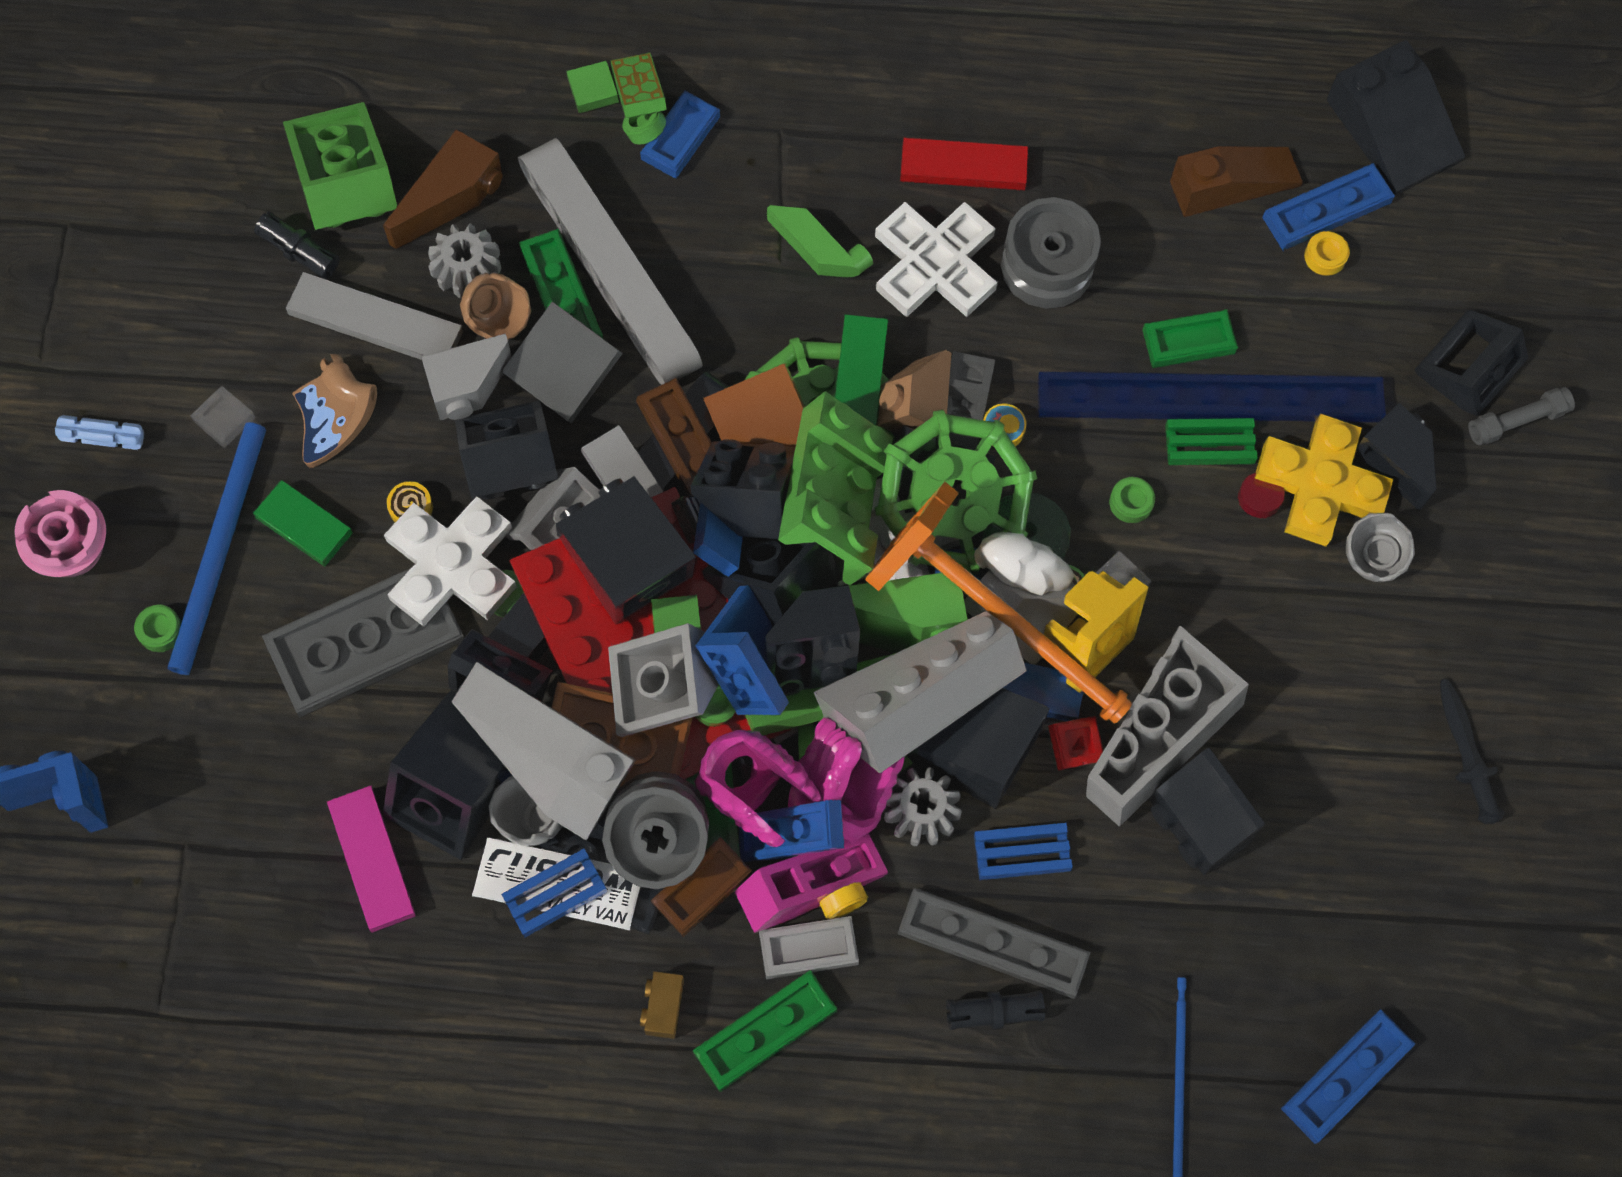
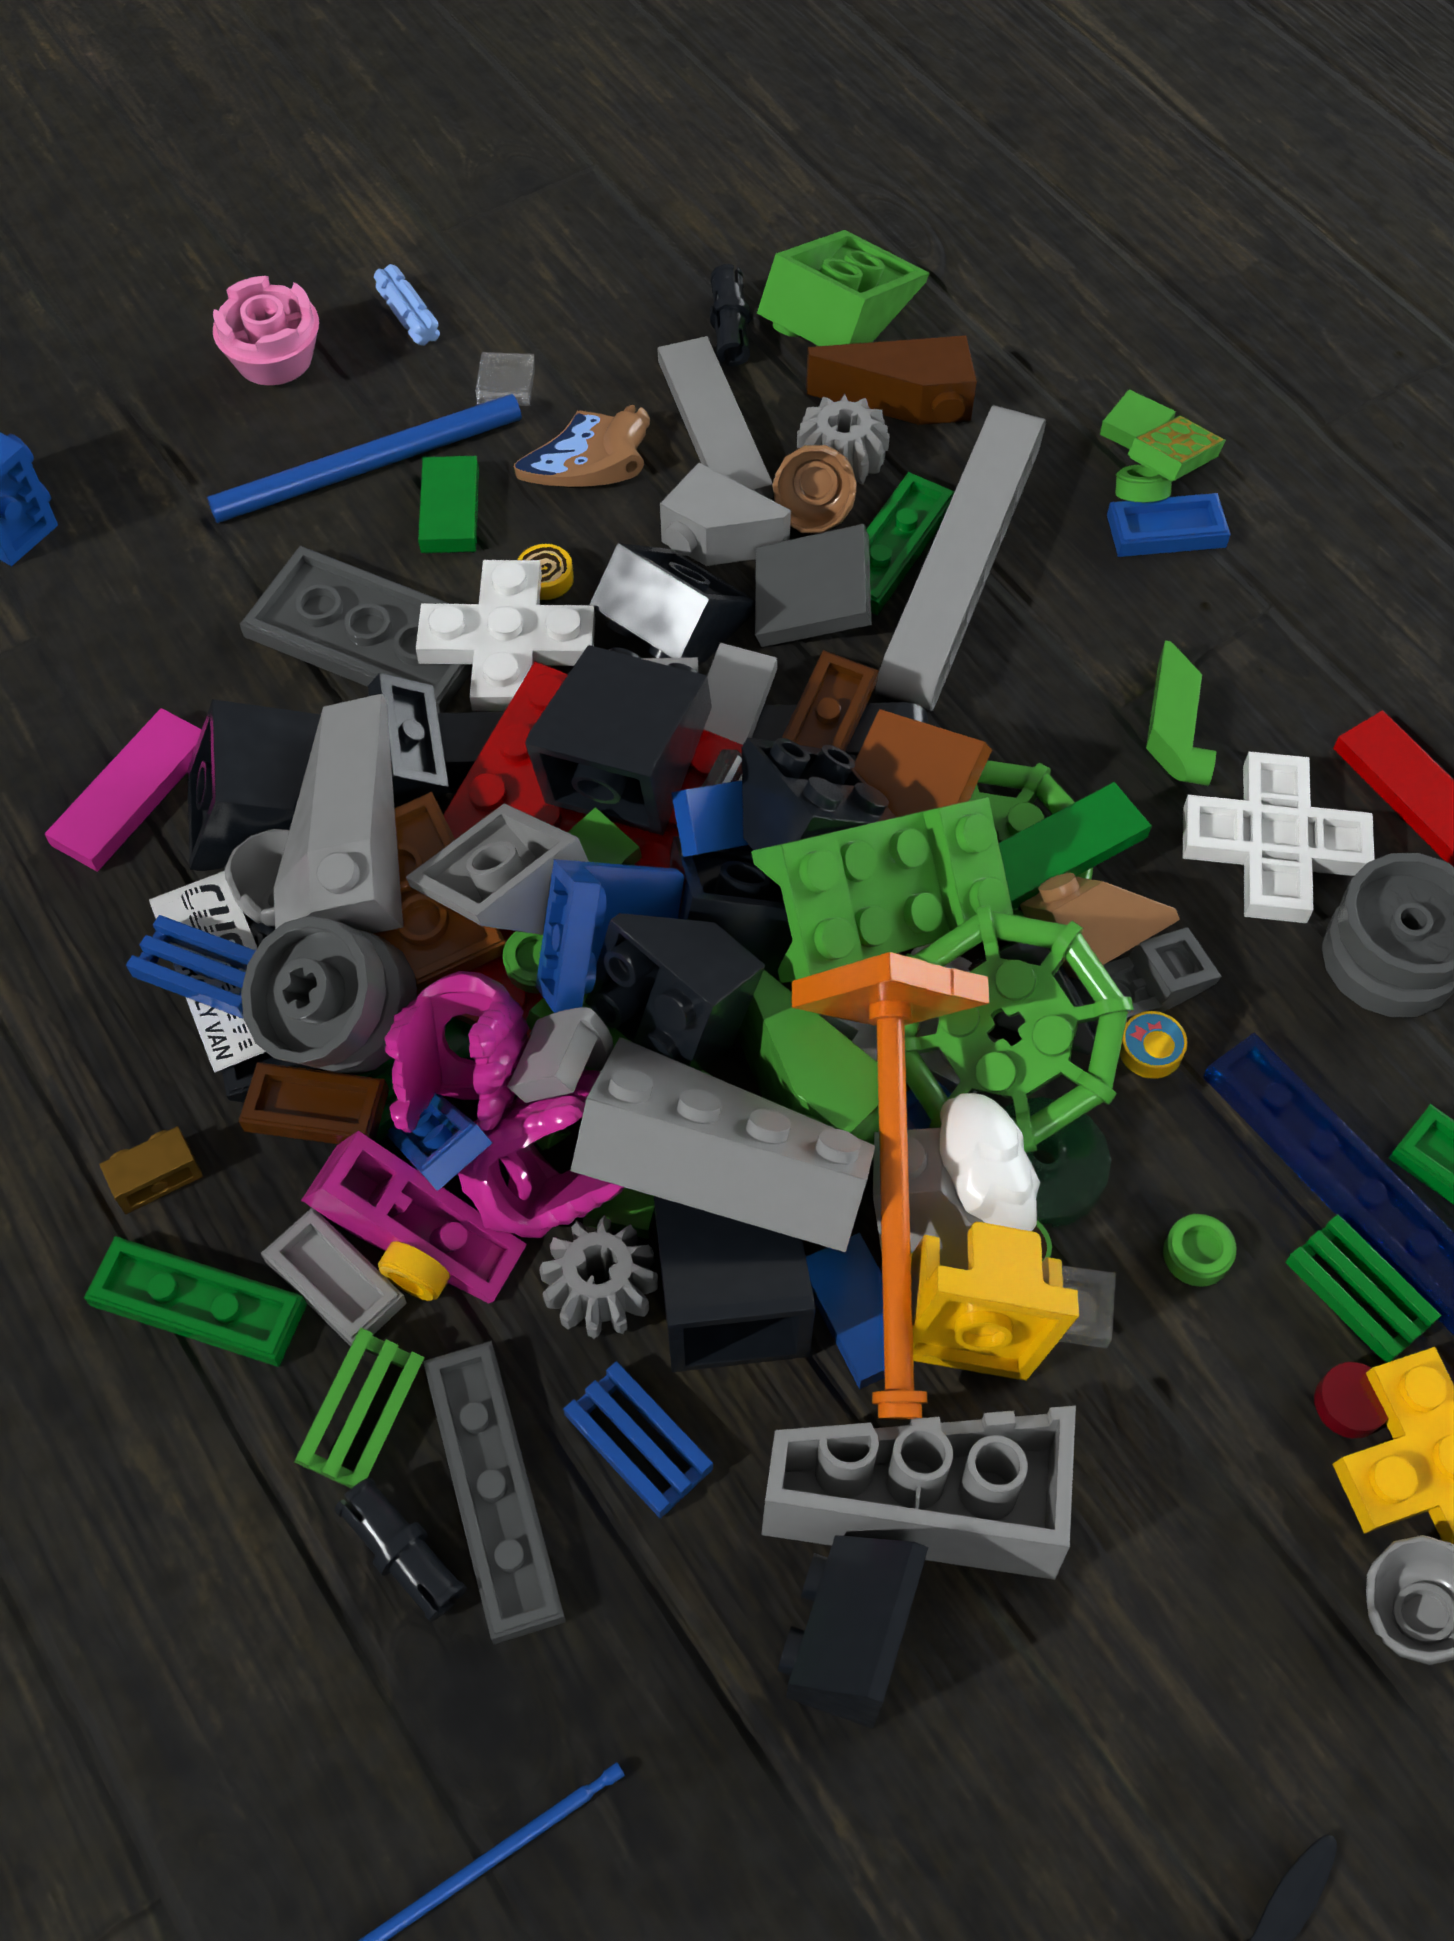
camera: 55 degrees right, 10 degrees down
bright green tile [134,605,182,652] -> none
red tile [1048,716,1103,770] -> none
none -> bright green tile [294,1327,424,1489]
none -> light grey tile [507,1007,614,1103]

